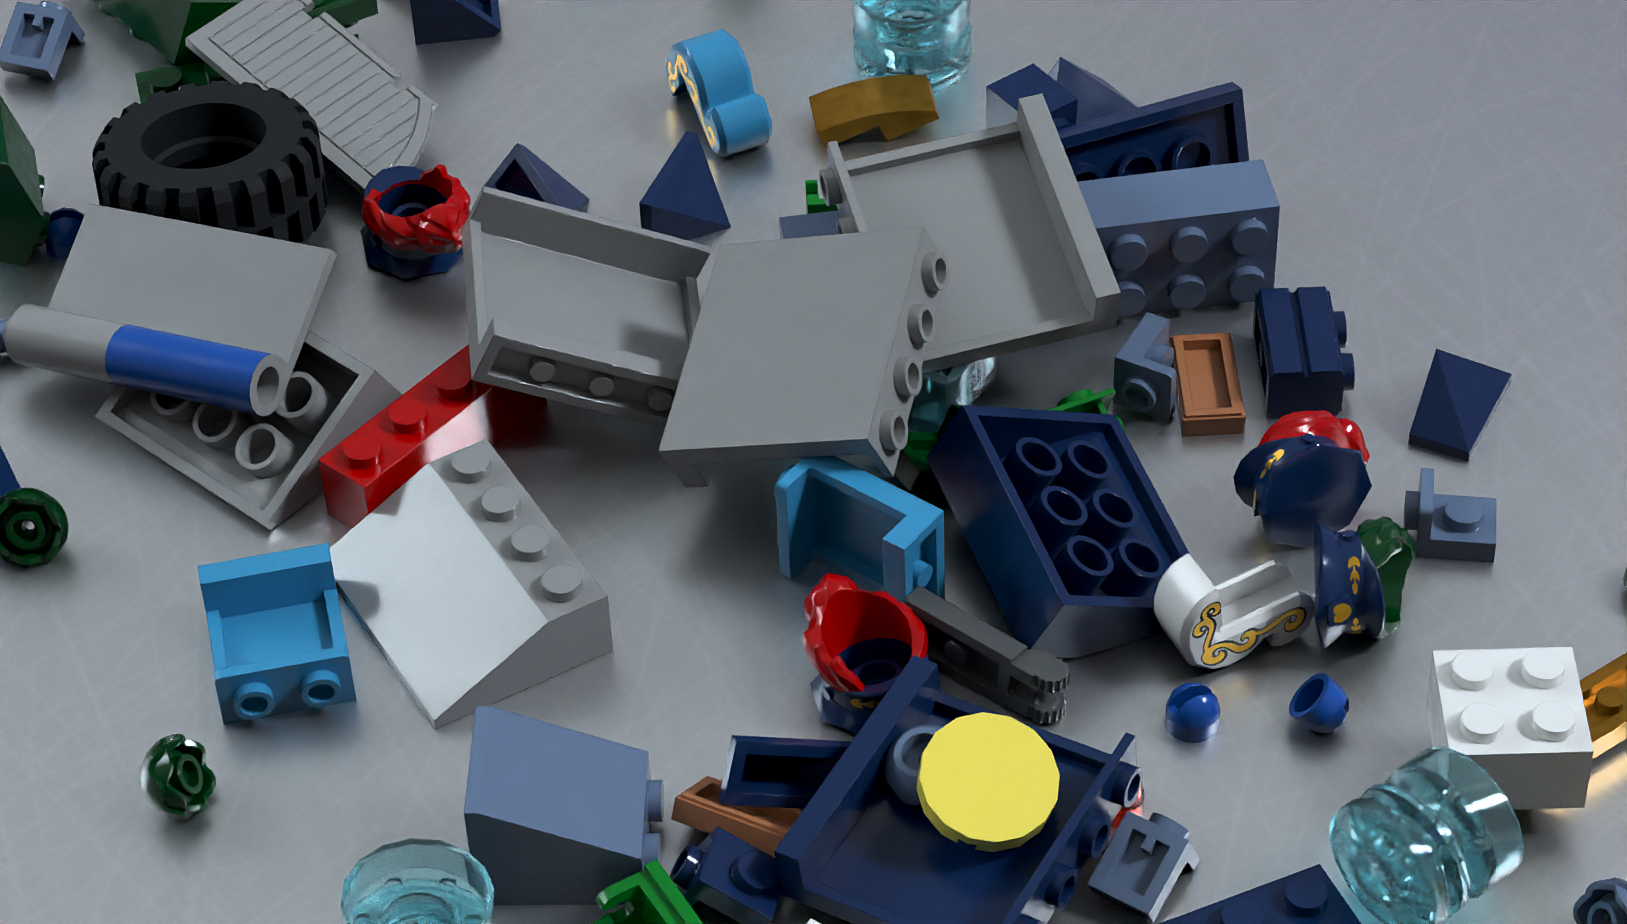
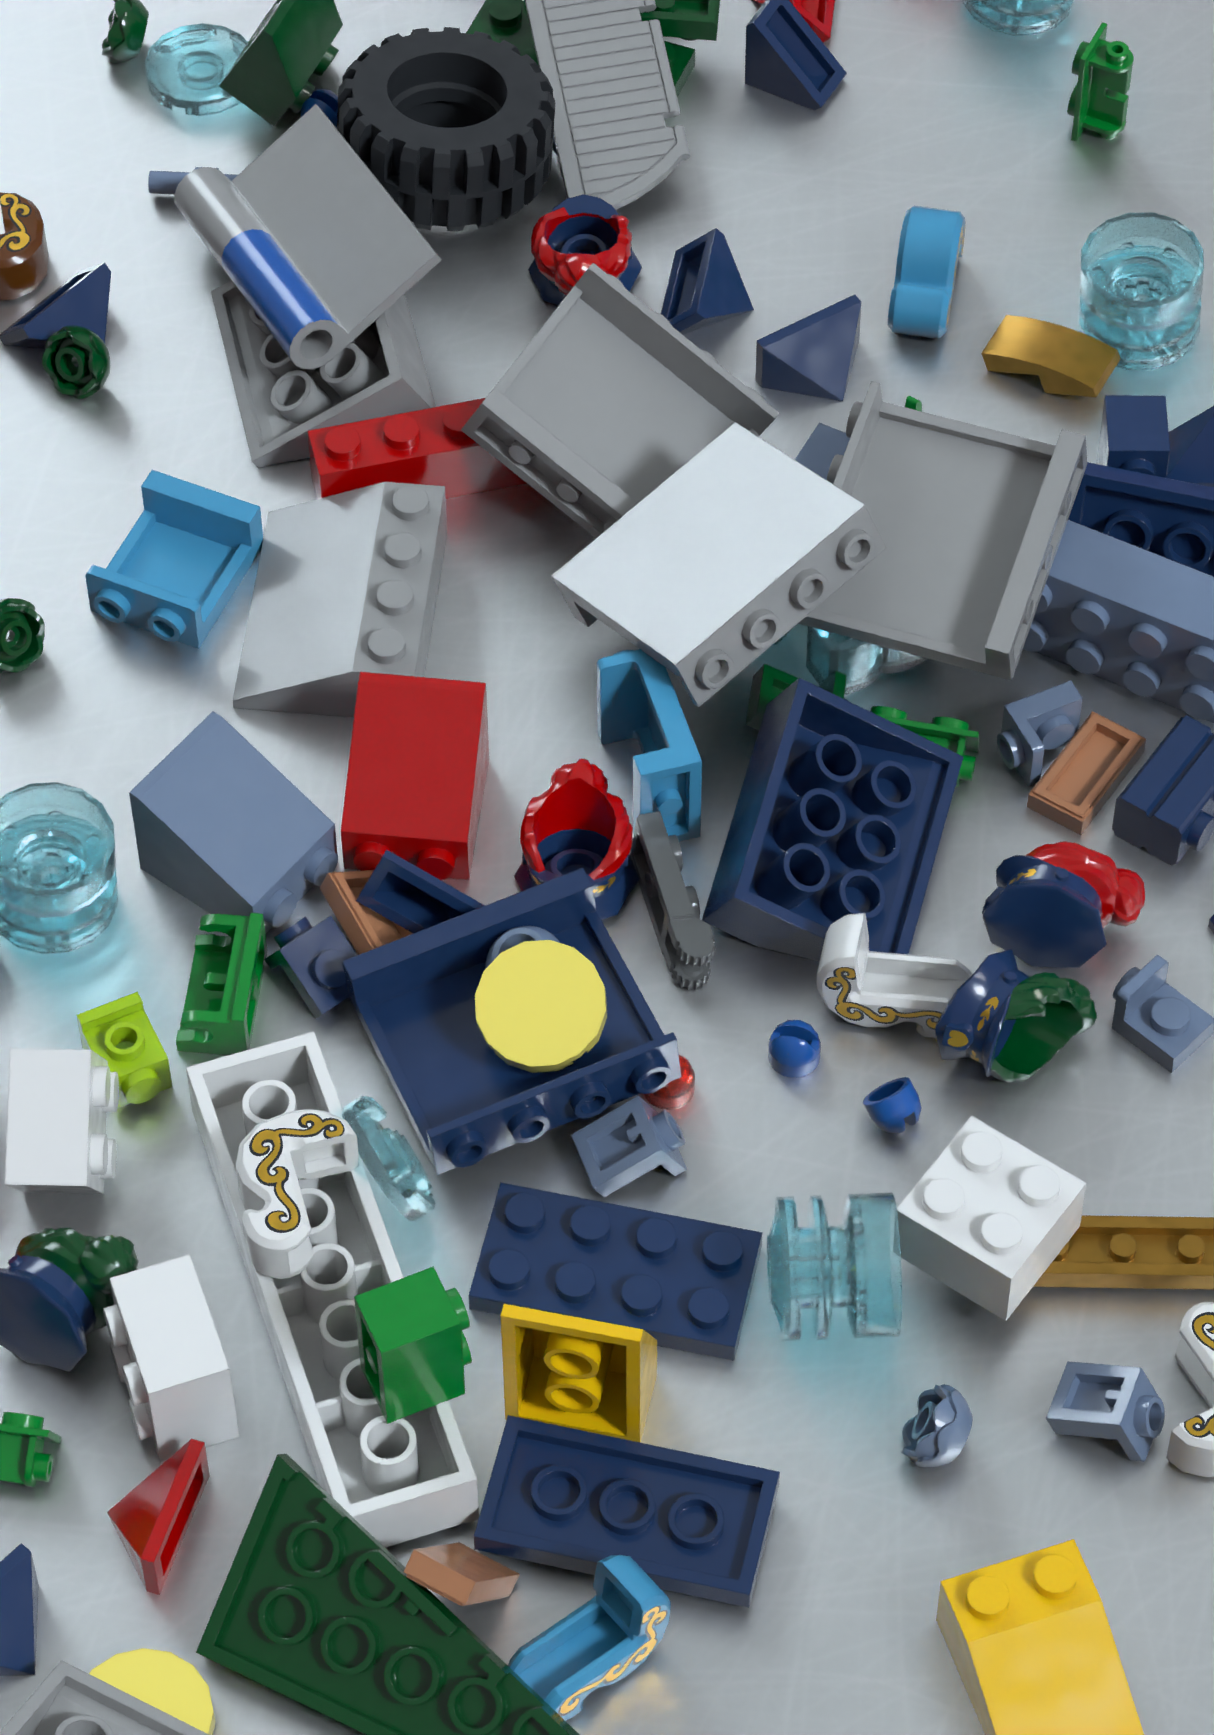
camera: 35 degrees right, 10 degrees up
none -> red slope [341,672,489,880]

